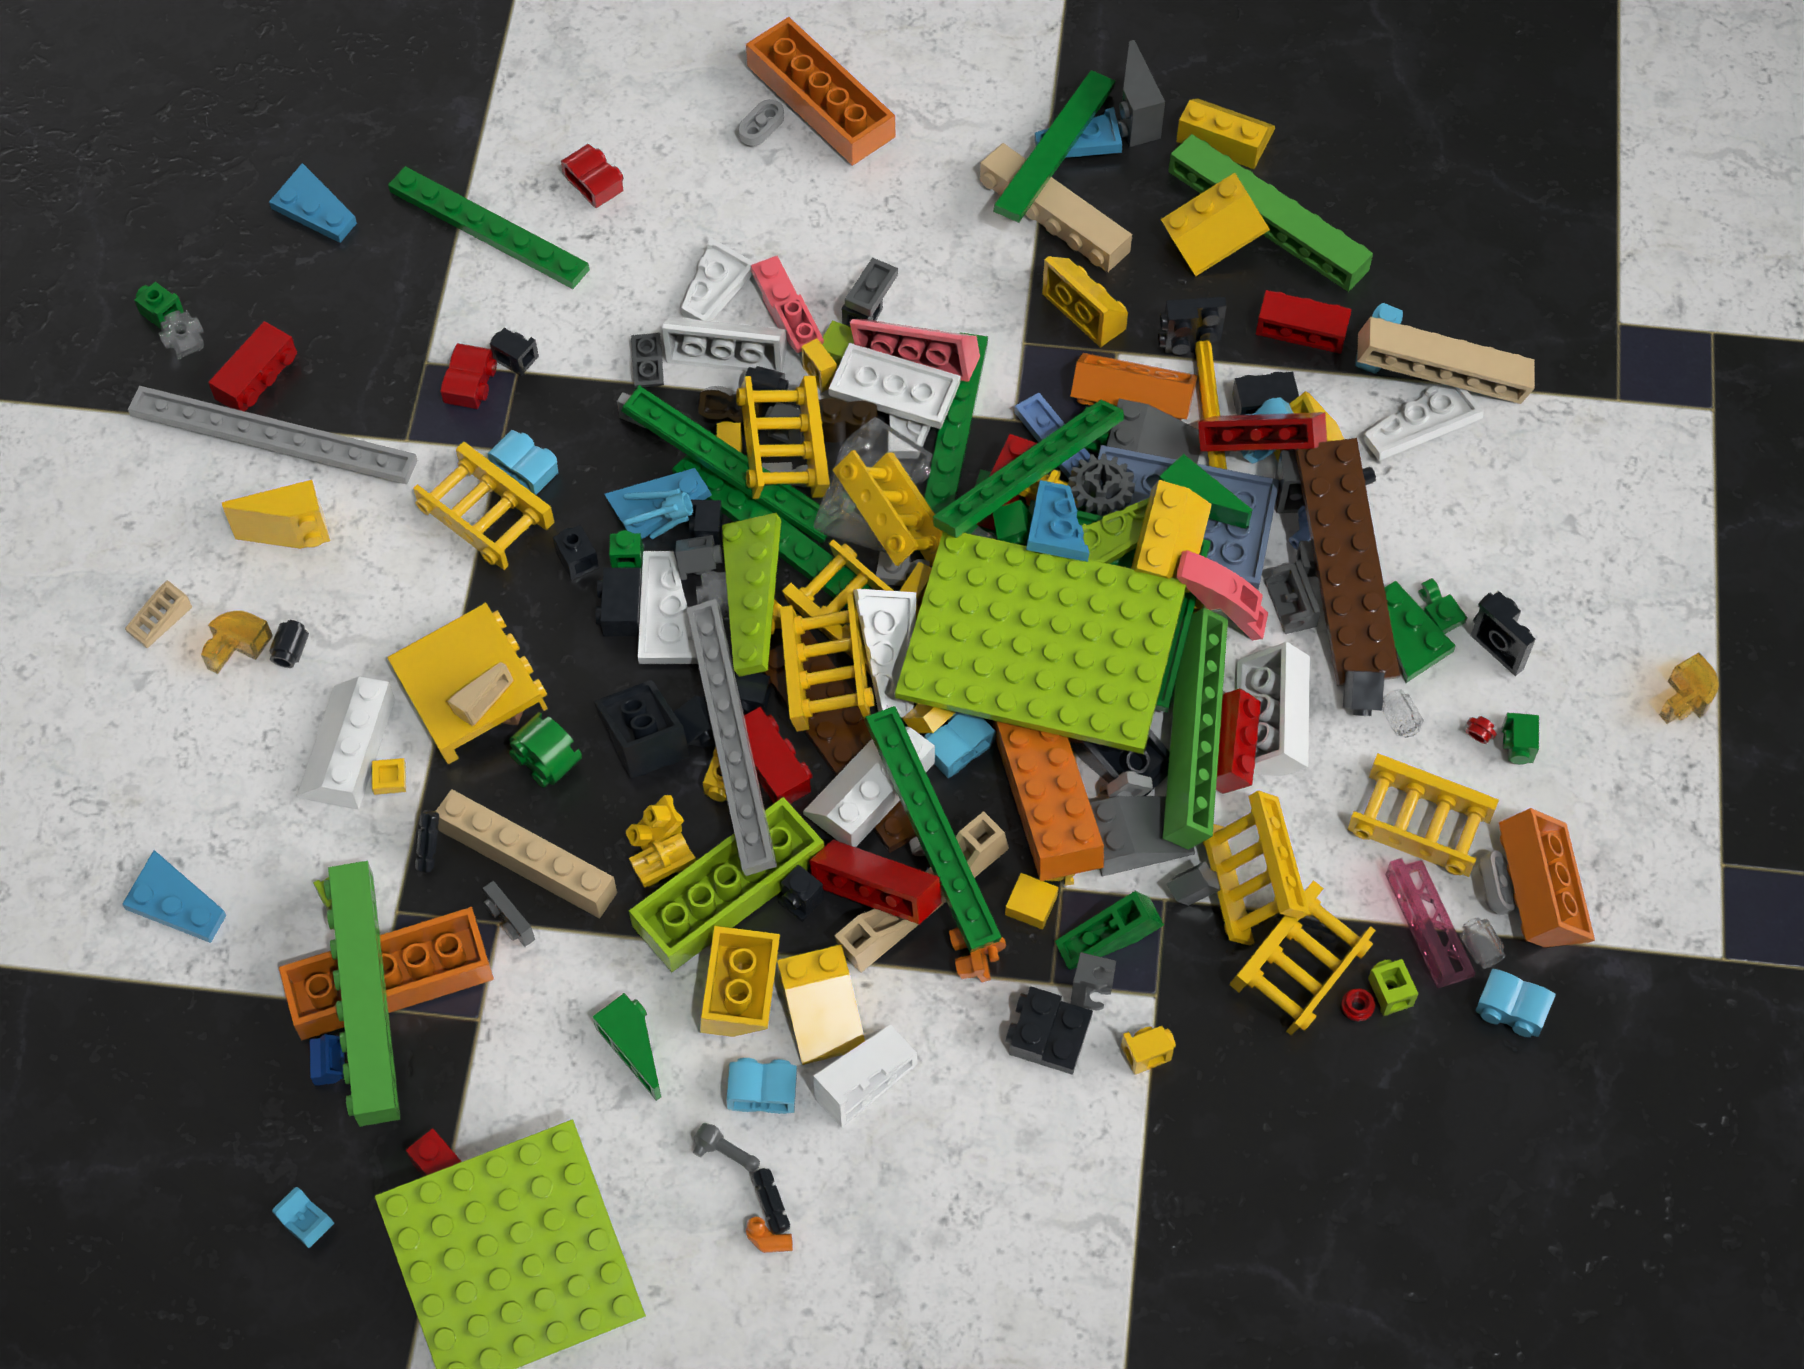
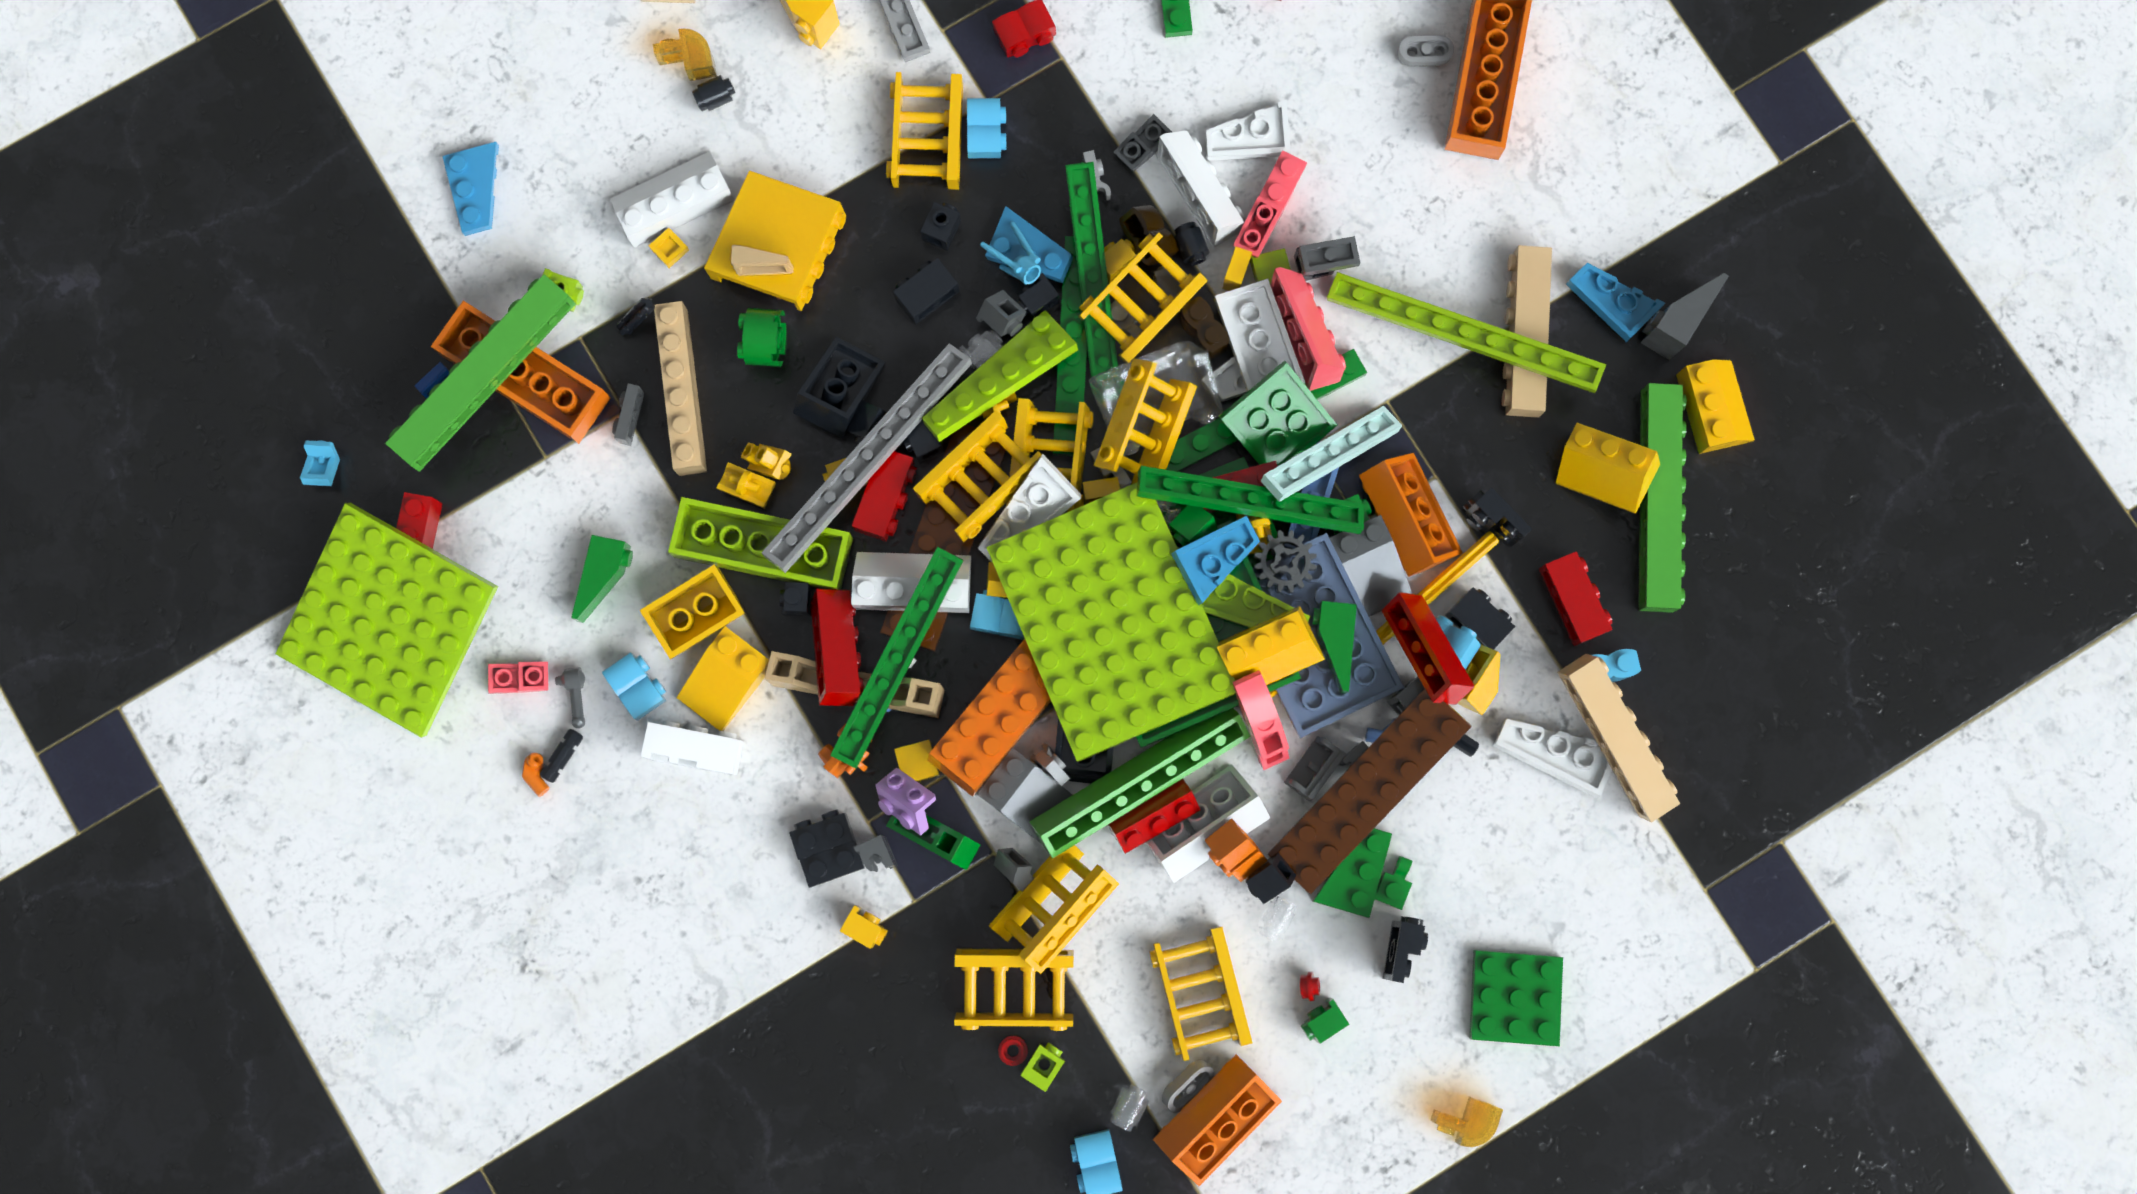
camera: 50 degrees right, 20 degrees up
black brick [490,328,539,376] -> none
green brick [609,530,644,573] -> none
white wing [638,551,698,664] -> none
green tile [993,70,1116,223] -> none
yellow slope [1042,256,1128,348] -> none
clear pink fence [1385,858,1475,988] -> none
none -> coral slope [488,662,548,694]
none -> lavender bracket [876,768,936,836]
none -> orange piece [1205,819,1268,882]
none -> plate [1219,360,1338,466]
none -> light aqua plate [1261,406,1402,502]
none -> lime plate [1327,272,1606,393]
none -> green plate [1469,950,1563,1047]

